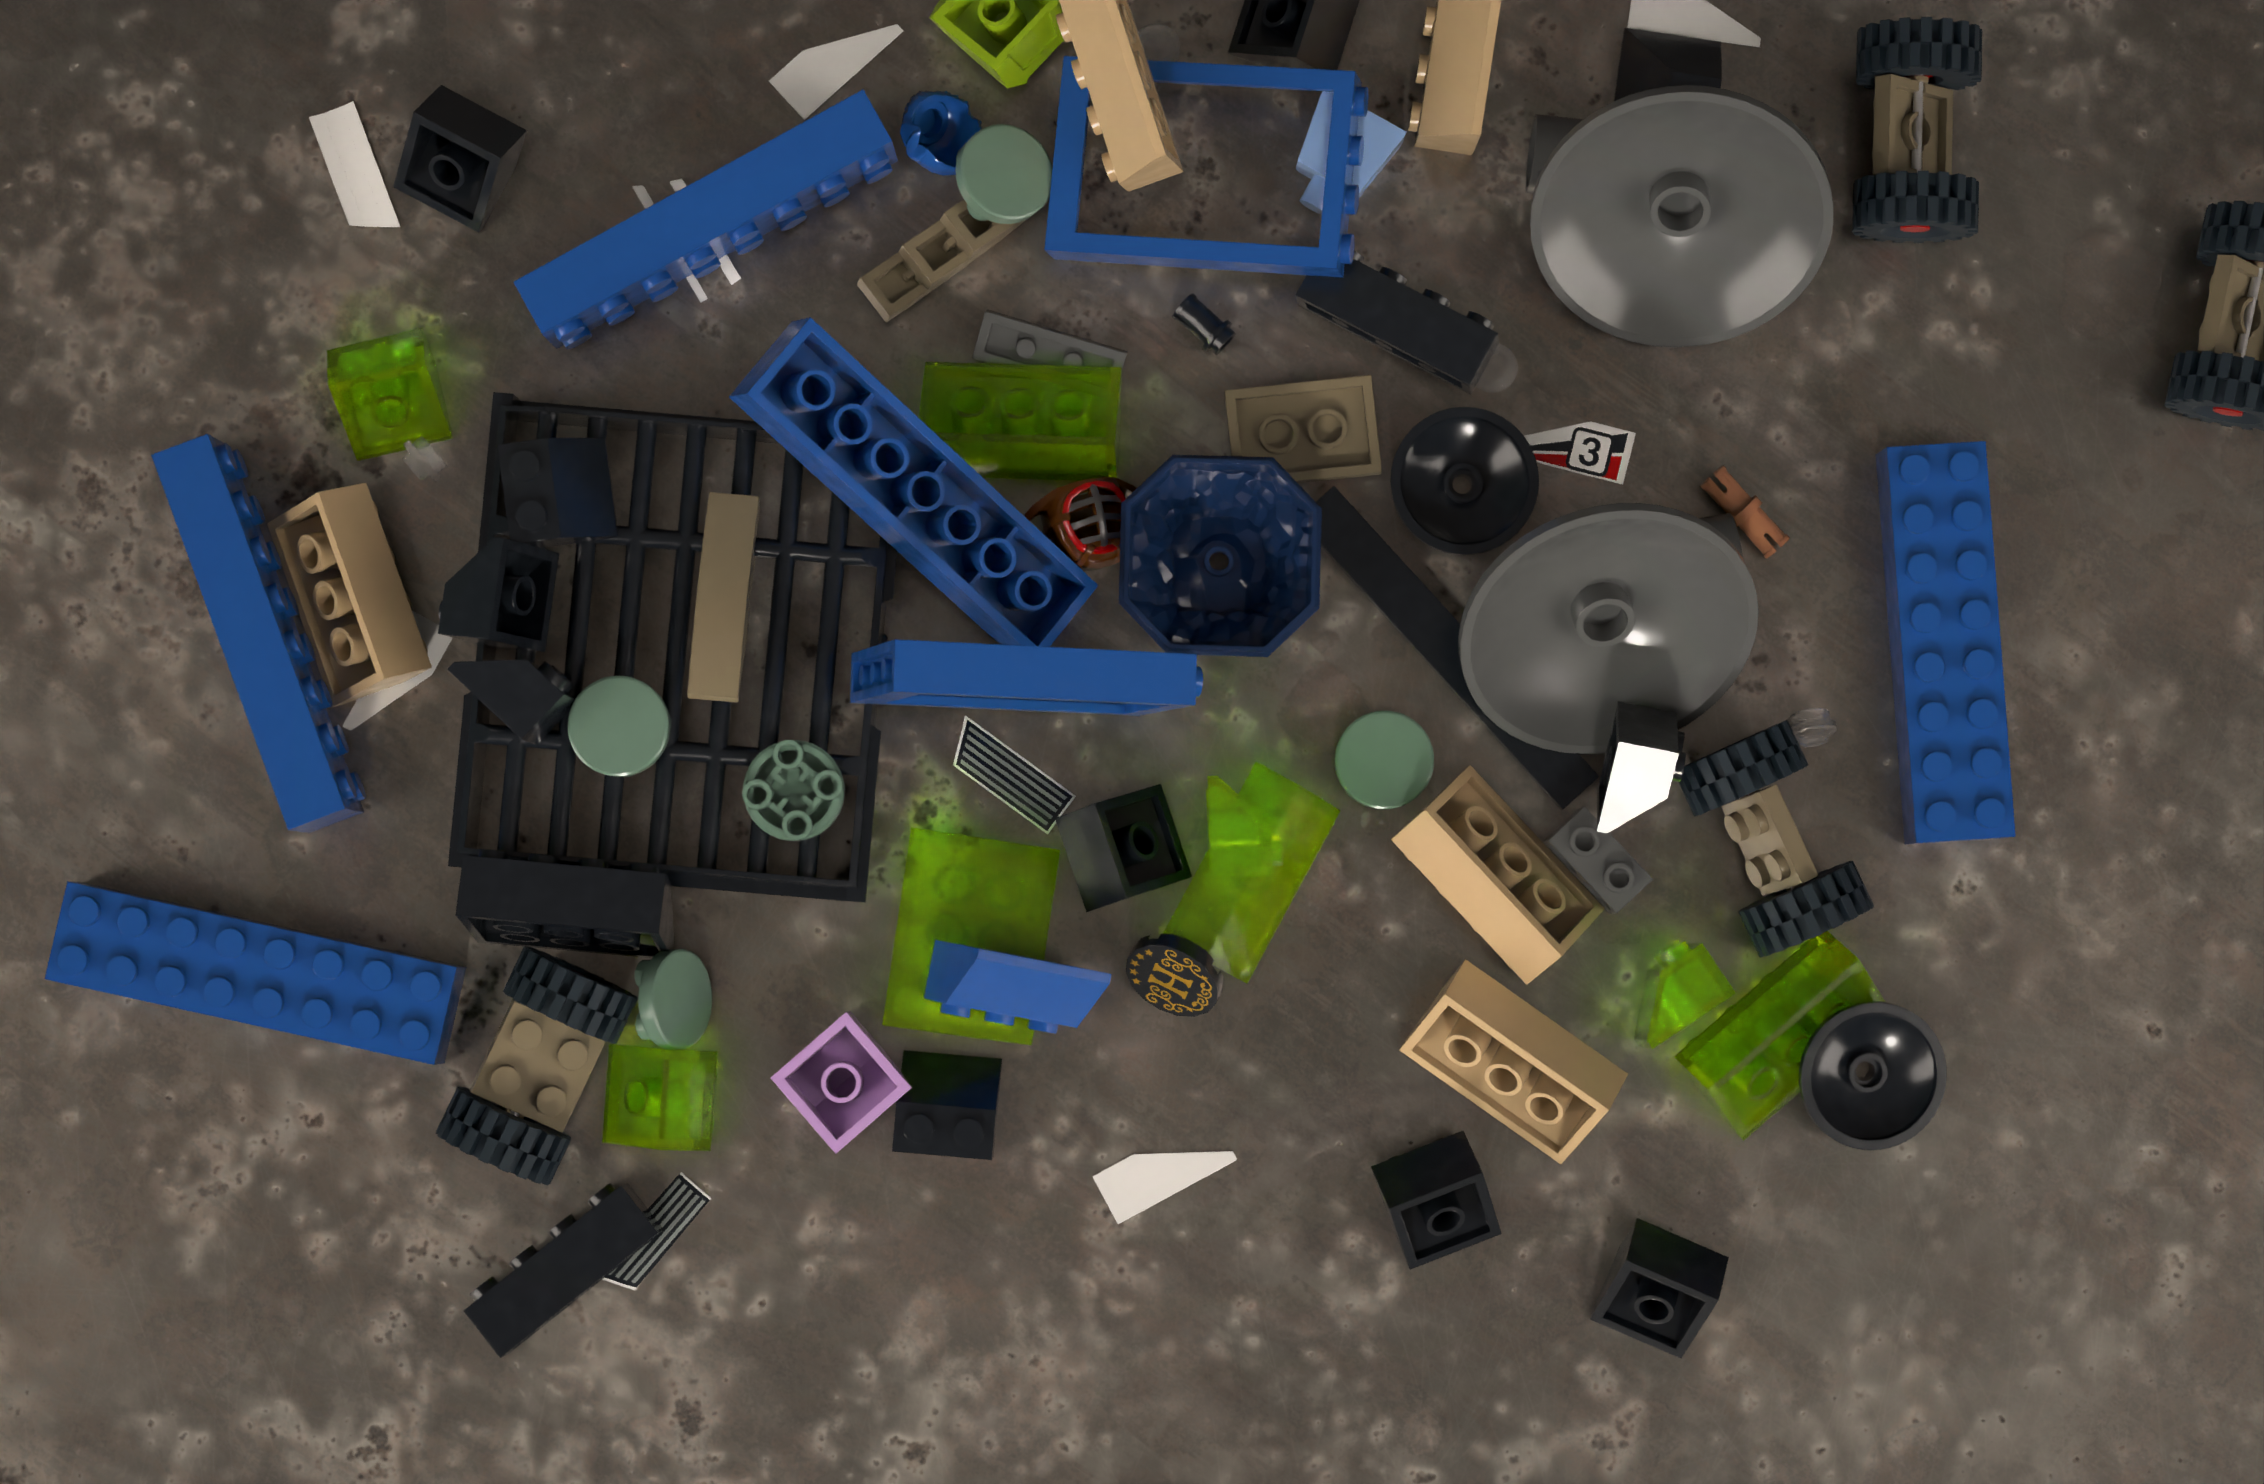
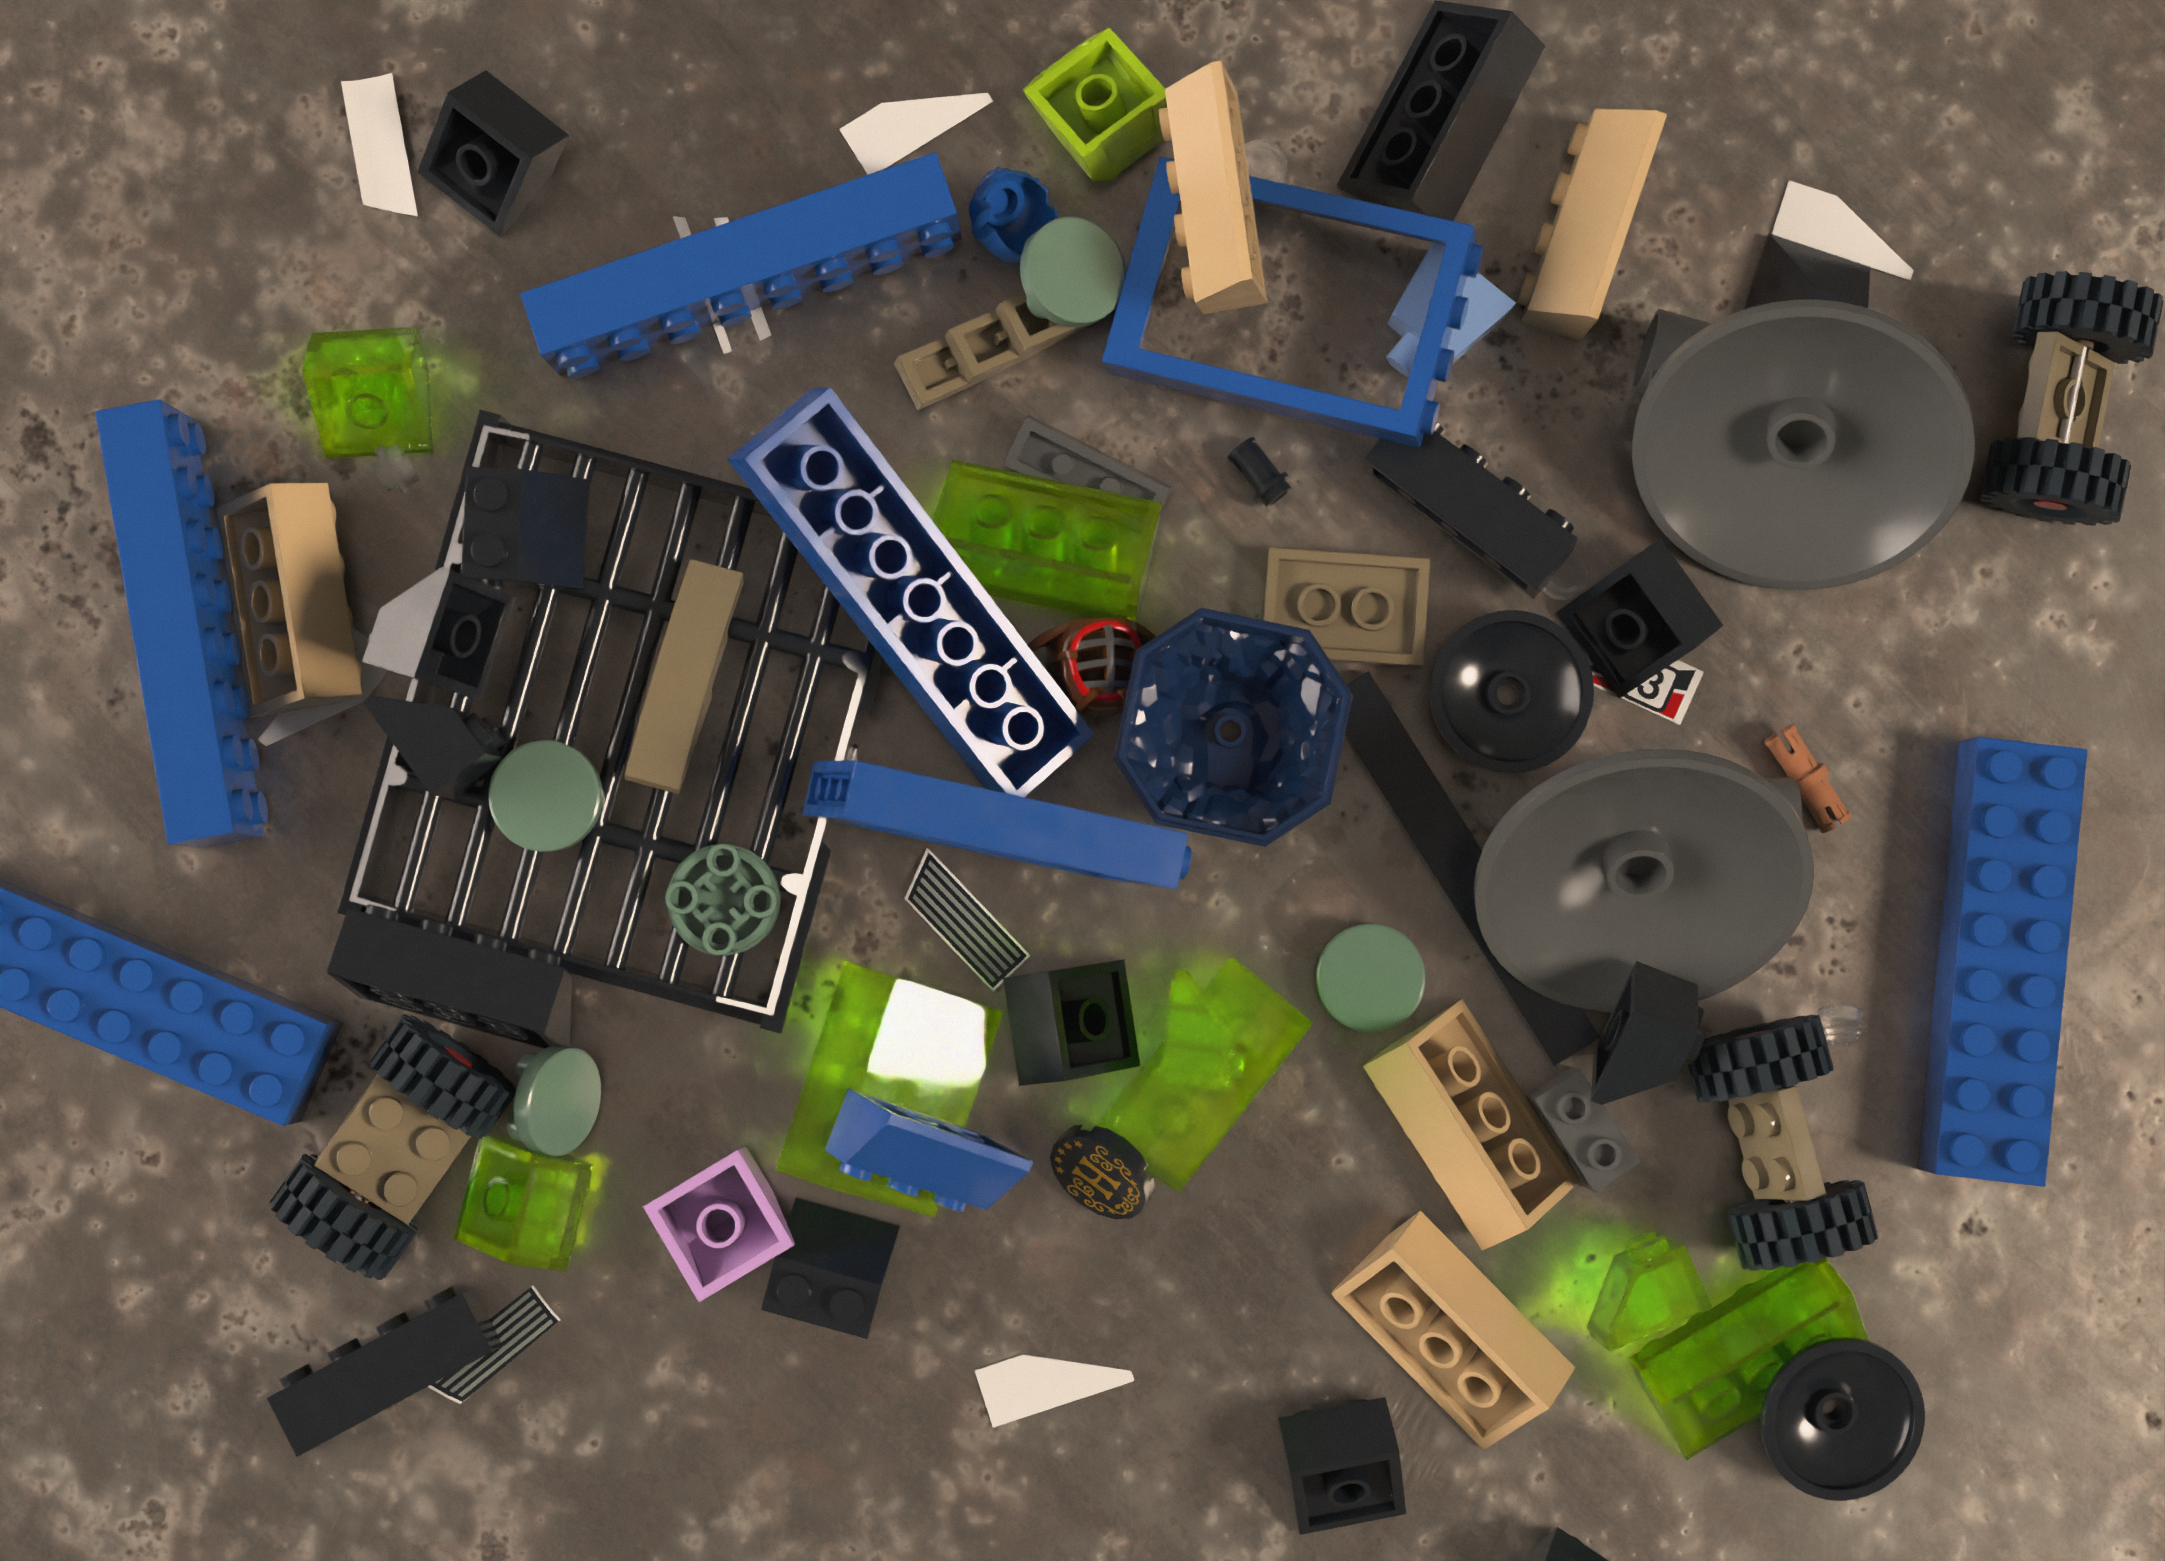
camera: 15 degrees right, 0 degrees up
none -> black slope [1557,538,1724,699]

